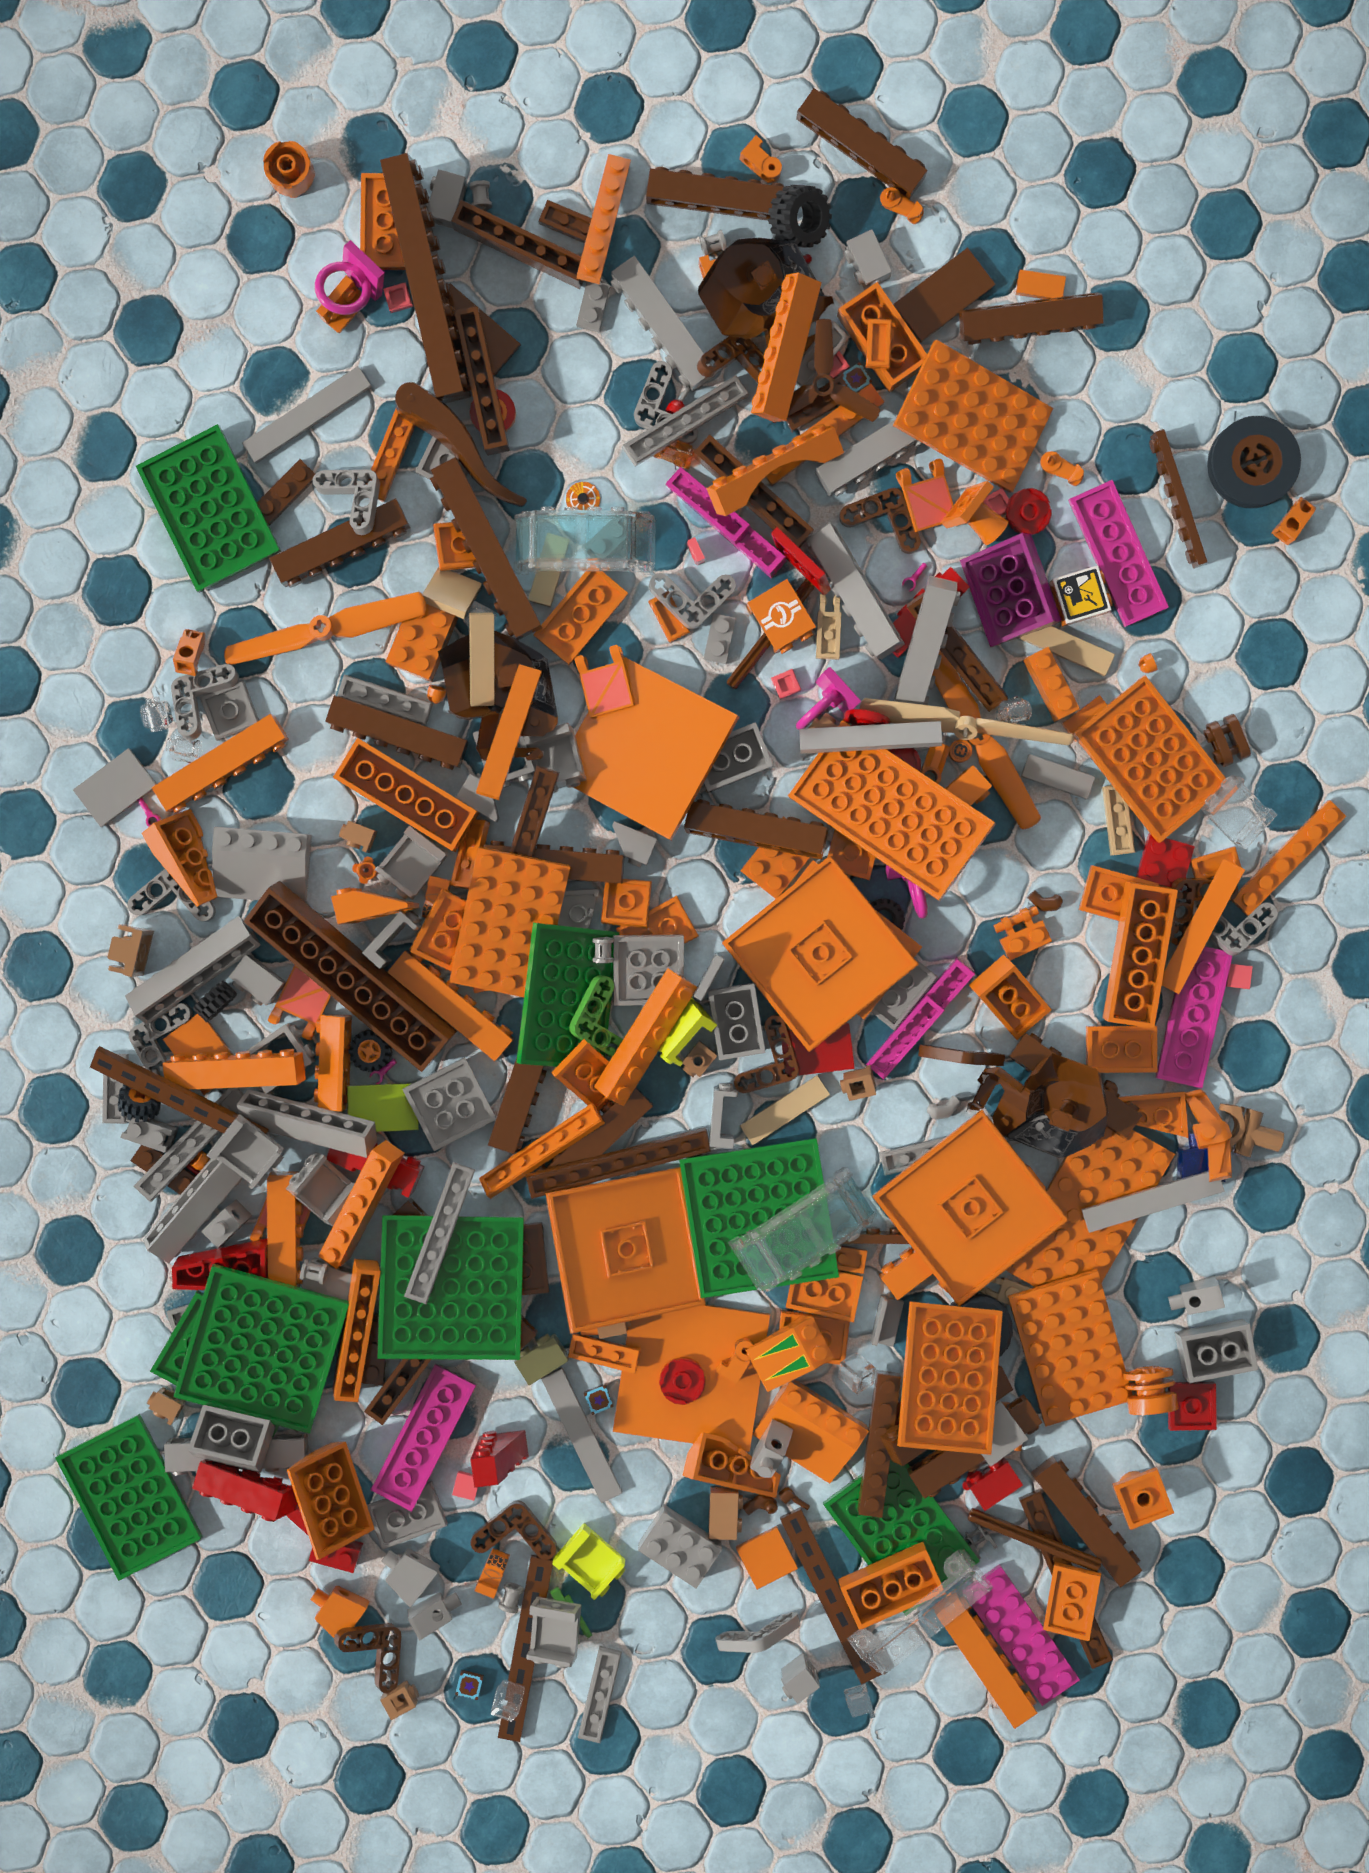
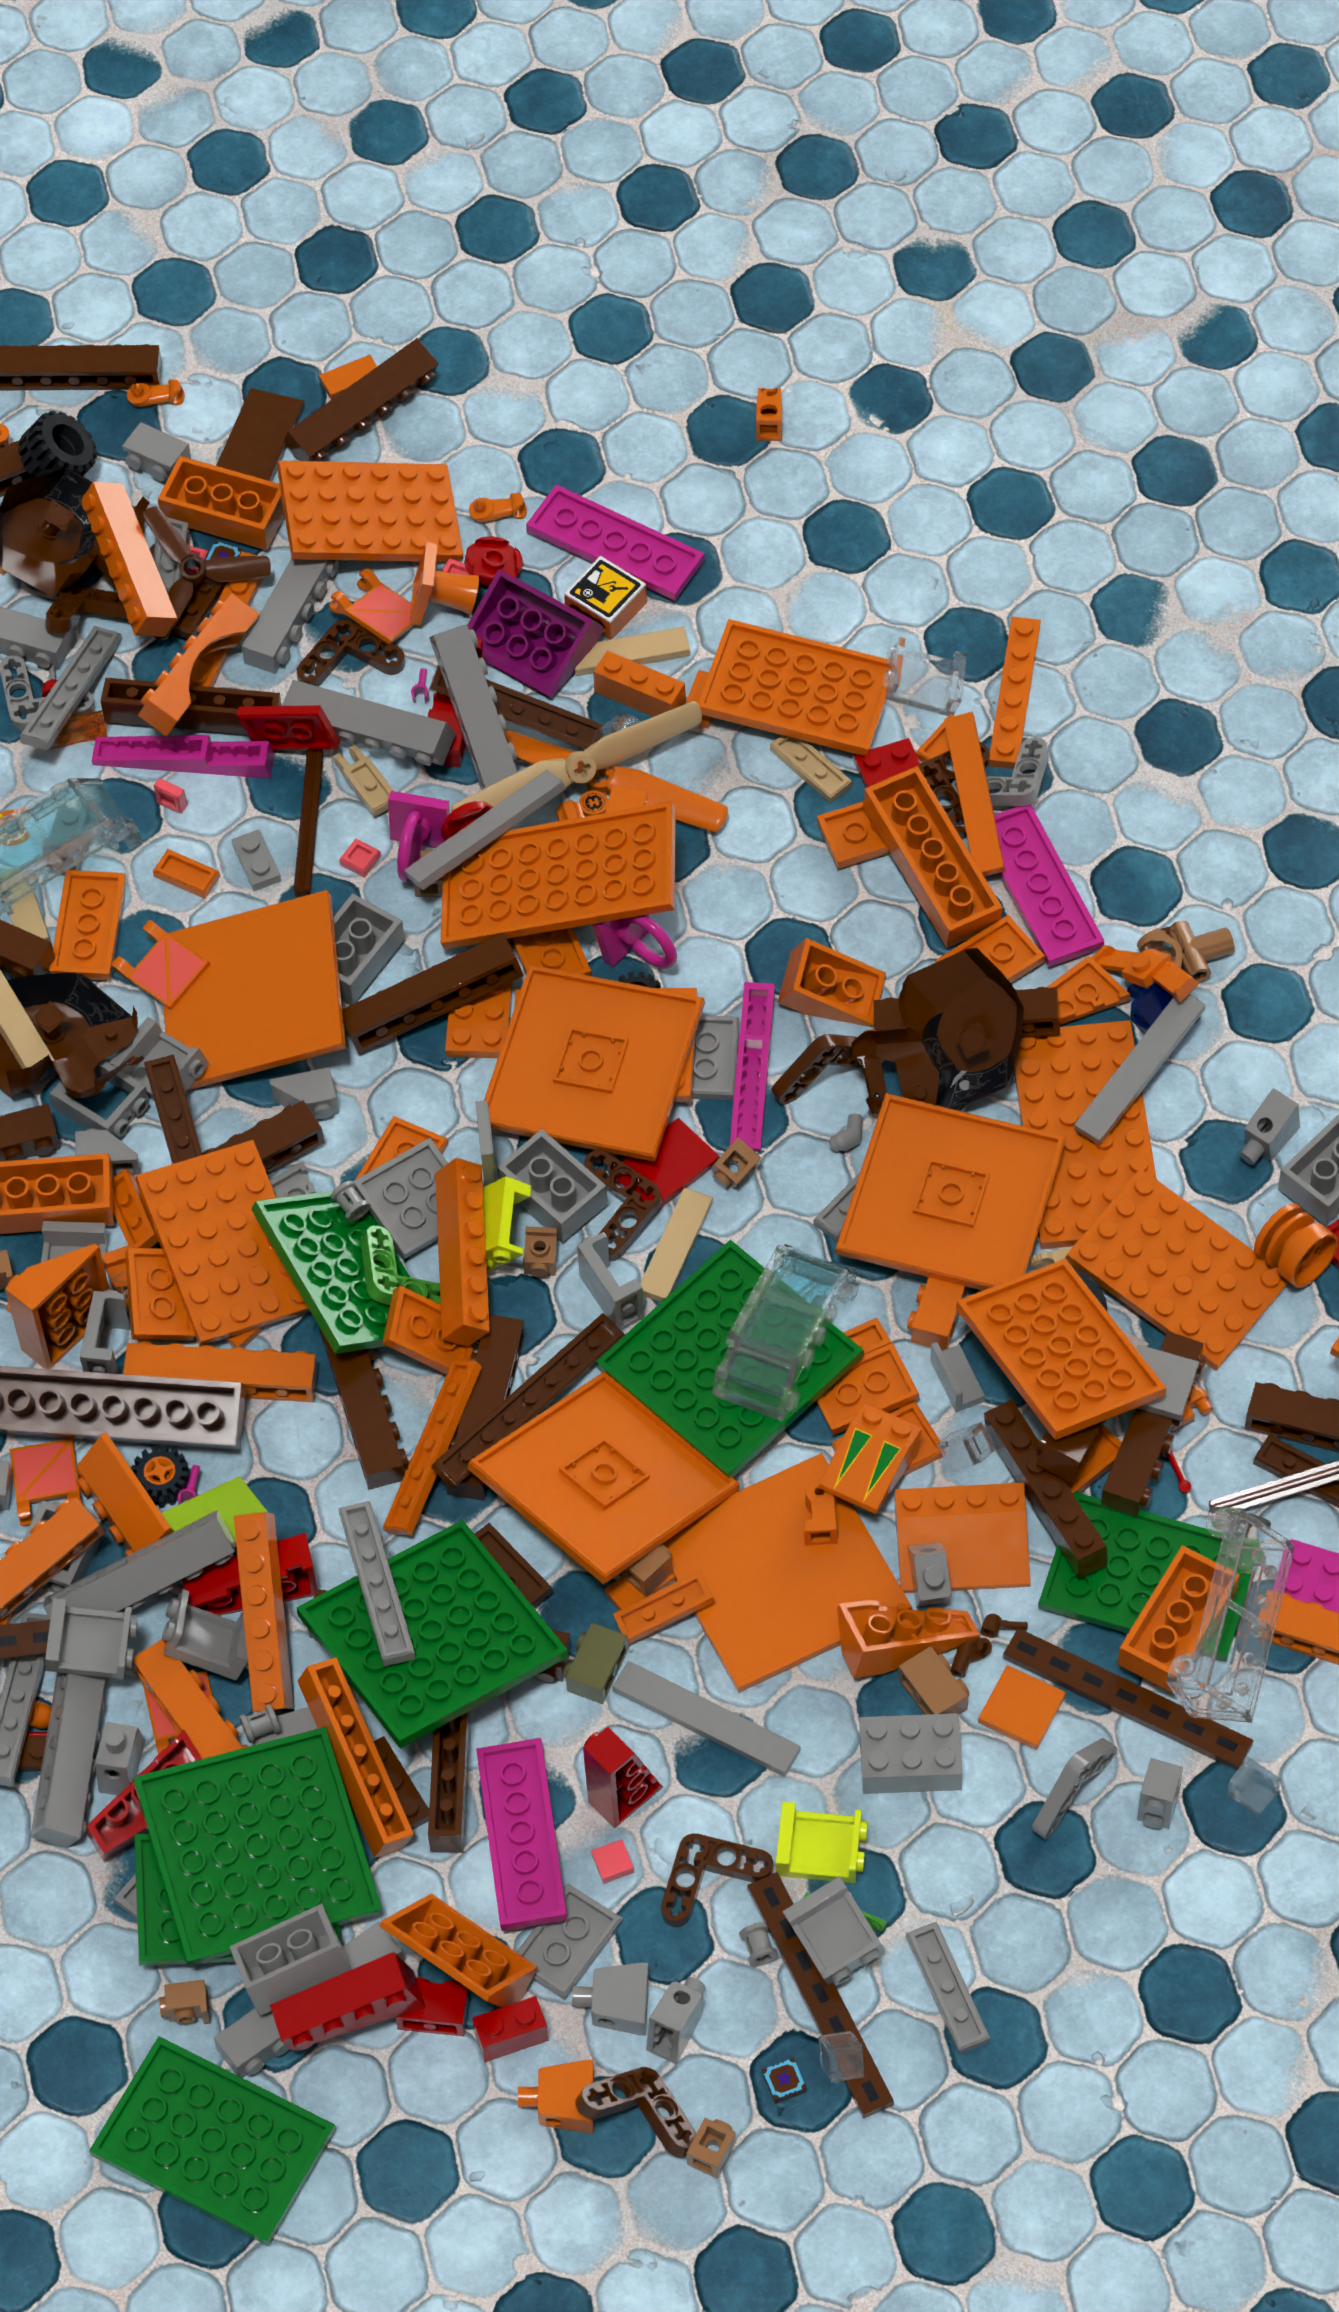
camera: 35 degrees left, 30 degrees down
light grey plate [402,1057,496,1151] -> none
orange leg [475,1548,510,1599] -> none
orange tile [476,664,542,800] -> none
tile [584,1384,614,1415] -> none
orange plate [601,879,652,928] -> none
light grey beam [649,573,736,629] -> none
red tile [659,1357,706,1405] -> none
orange panel [747,579,816,654] -> none
reddish brown plate [837,1227,909,1244] -> none
orange tile [866,319,892,369] -> none
red brick [966,1457,1023,1511] -> none
orange plate [993,906,1052,961] -> none
light grey tile [1021,754,1095,799] -> none
reddish brown arm [1027,890,1063,912] -> none
orange hinge [1138,653,1158,673] -> none
reddish brown plate [1149,429,1207,569] -> none
reddish brown brick [1204,714,1251,767] -> none
black wheel [1207,416,1301,508] -> none
coral tile [1226,964,1253,989] -> none

